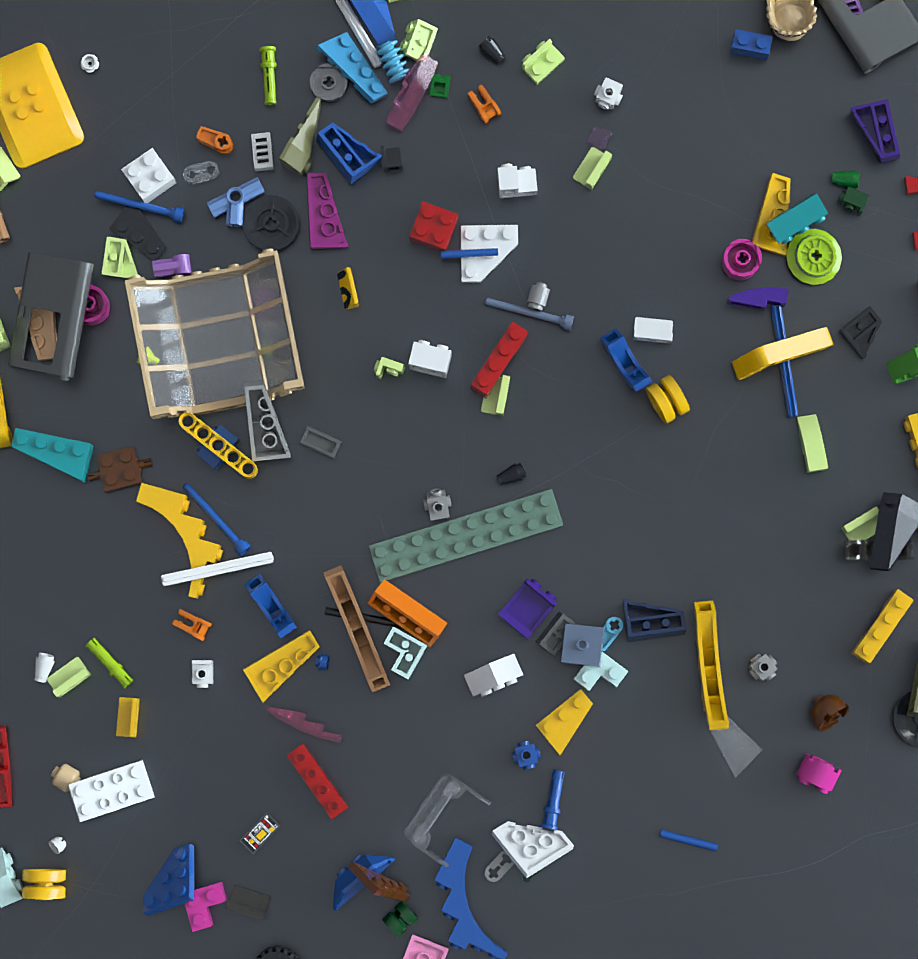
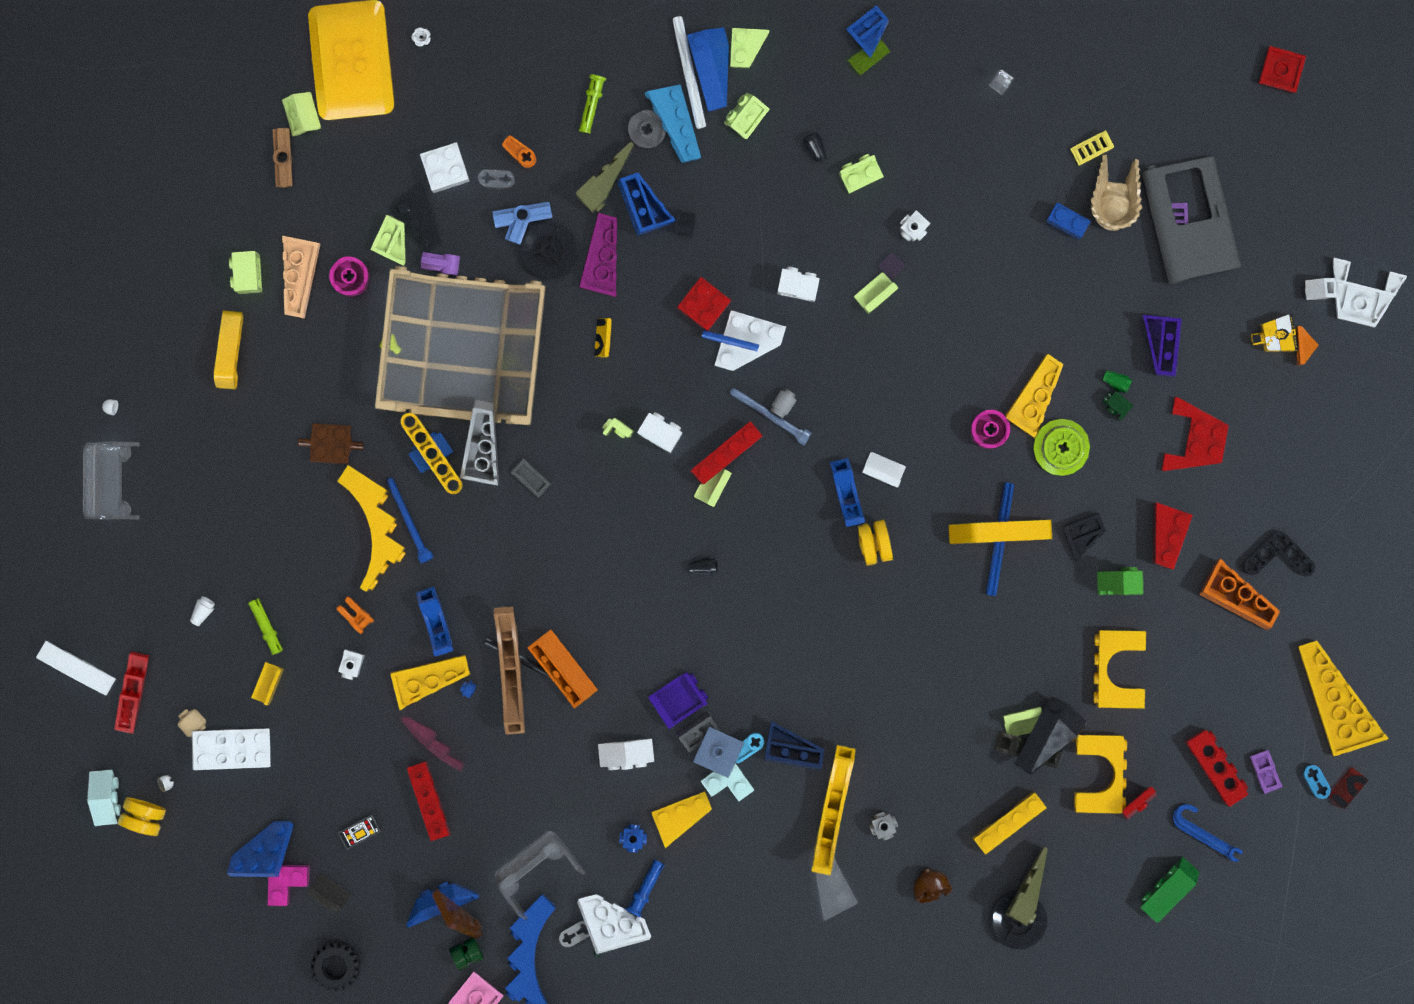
camera: 15 degrees right, 5 degrees up
dark grey piece [8,252,94,381] -> none
teal wedge [11,428,94,483] -> none
yellowish green panel [47,657,91,698] -> none
blue piece [94,191,184,223] -> none
white axle [161,552,274,586] -> none
white slope [251,132,274,172] -> none
sand green plate [369,489,563,583] -> none
medium azure piece [375,40,410,83] -> none
light aqua brick [384,627,427,680] -> none
clear pink slope [386,52,438,131] -> none
light grey brick [423,488,452,520] -> none
green slope [429,74,451,98] -> none
orange piece [467,84,501,124] -> none
blue bar [660,830,718,852] -> none
dark purple slope [726,287,789,311] -> none
teal wedge [765,193,828,244] -> none
dark pink brick [796,753,842,794] -> none
yellowish green slope [797,414,828,473] -> none

